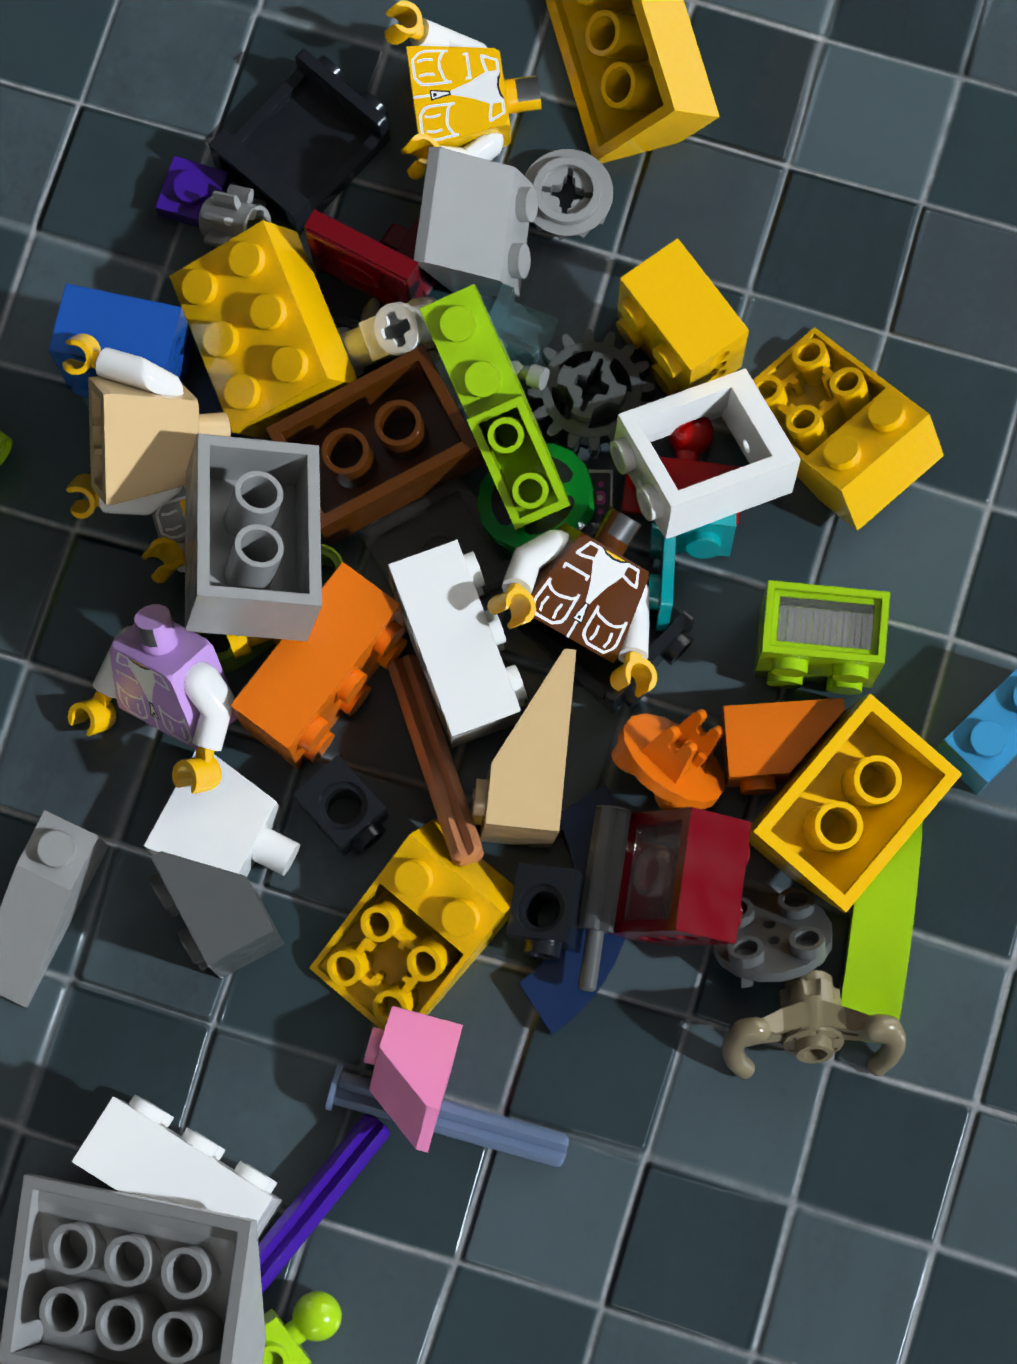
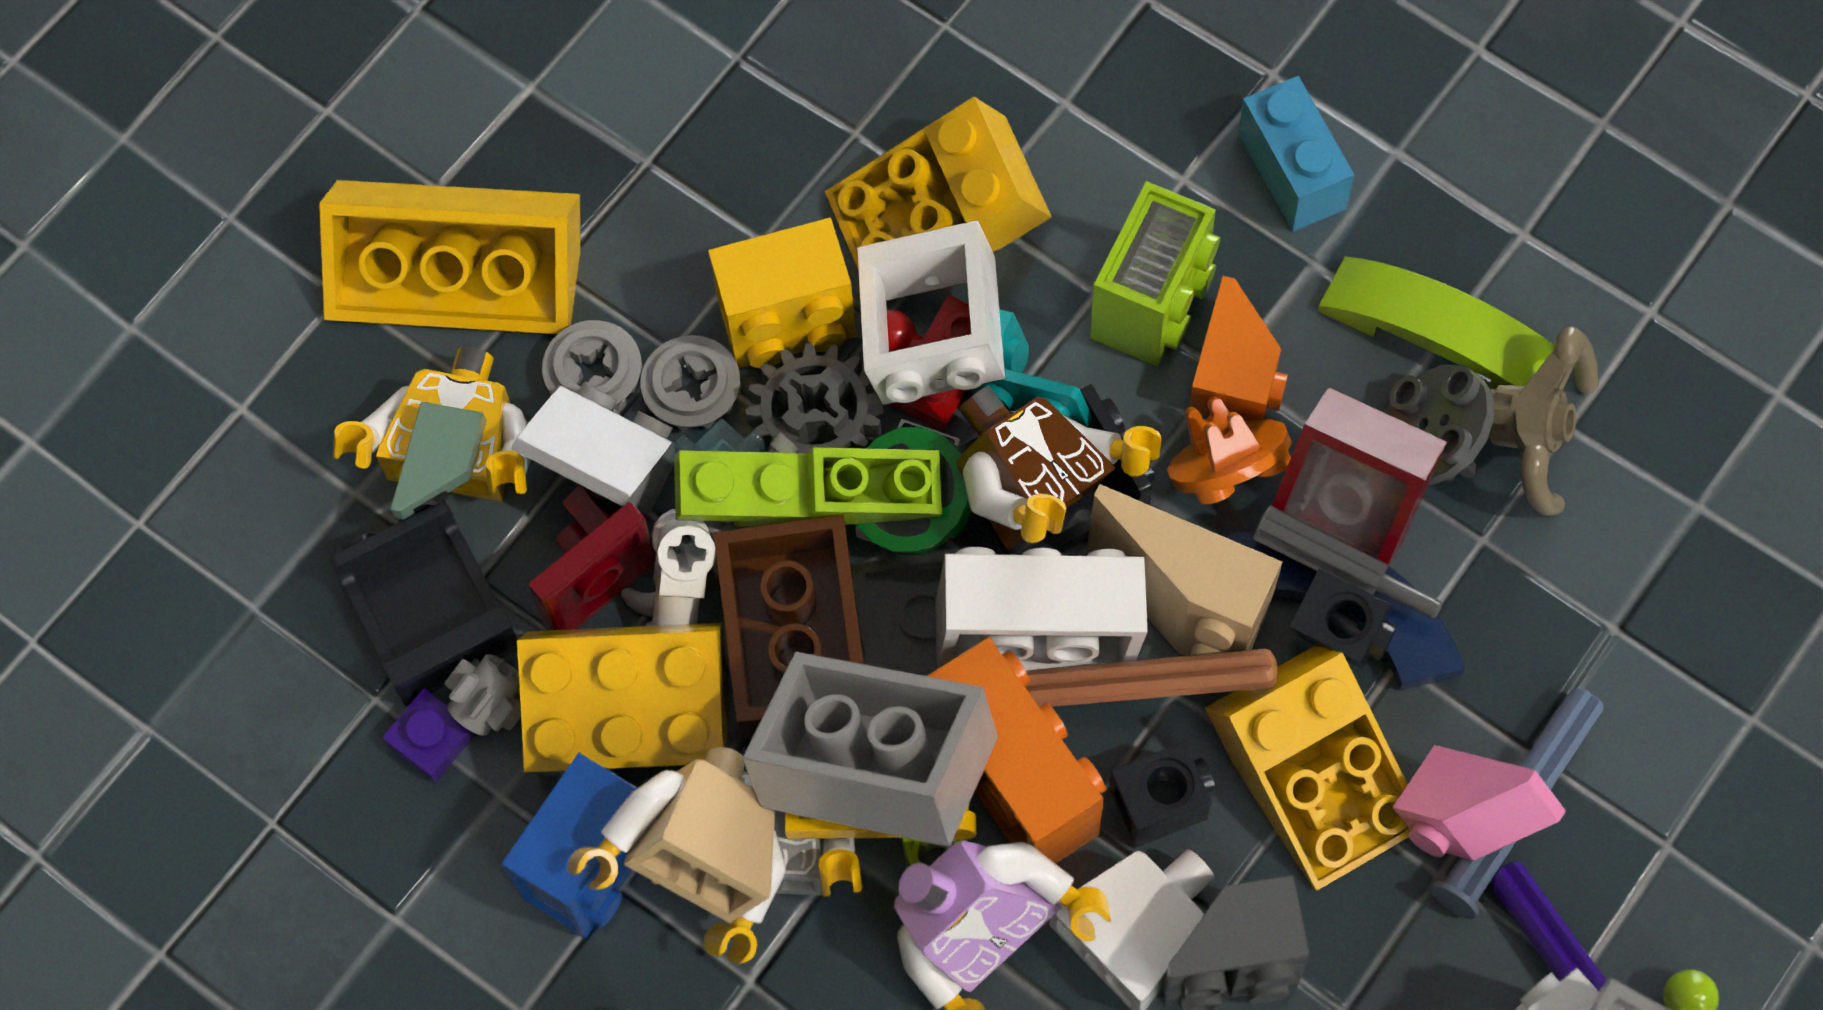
camera: 70 degrees left, 10 degrees down
yellow slope [749,694,962,913] -> none
none -> sand green tile [390,401,486,520]
none -> light grey gear [640,335,741,432]

